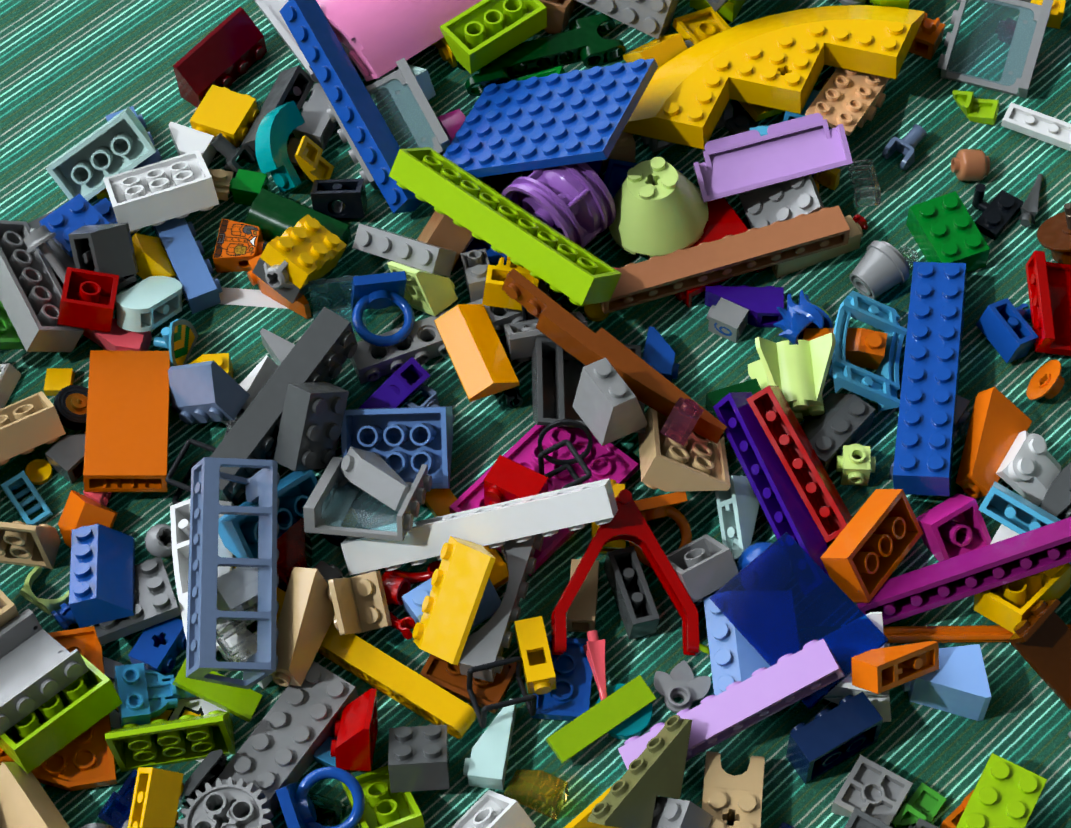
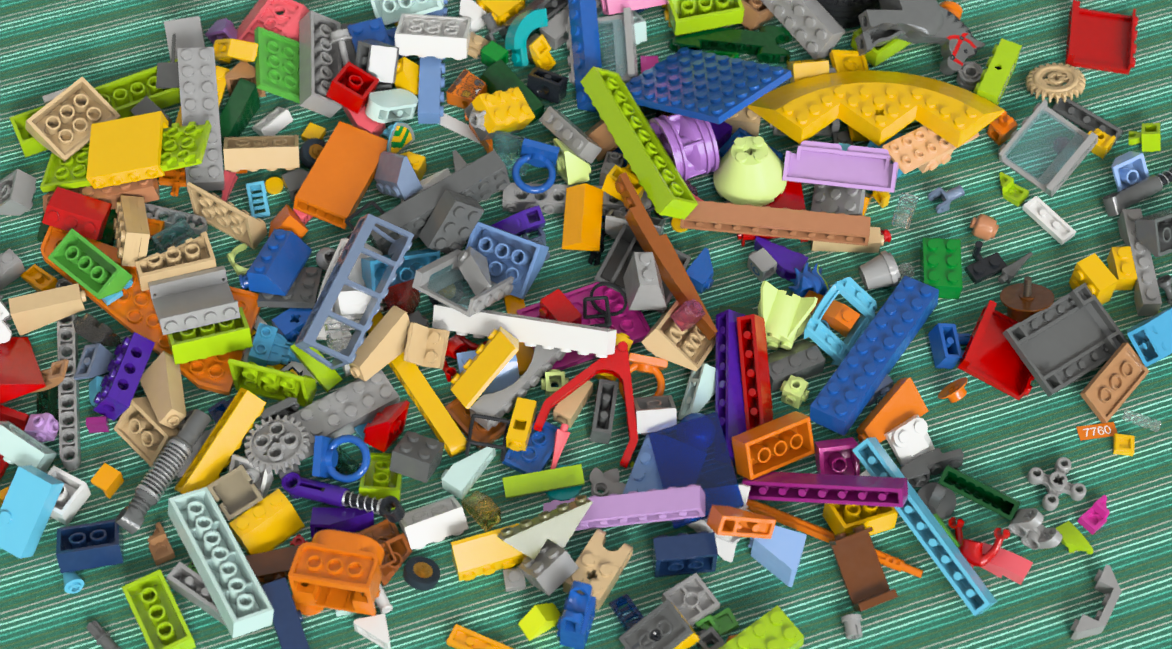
camera: 20 degrees right, 0 degrees up
none -> yellowish green brick [541,369,569,397]

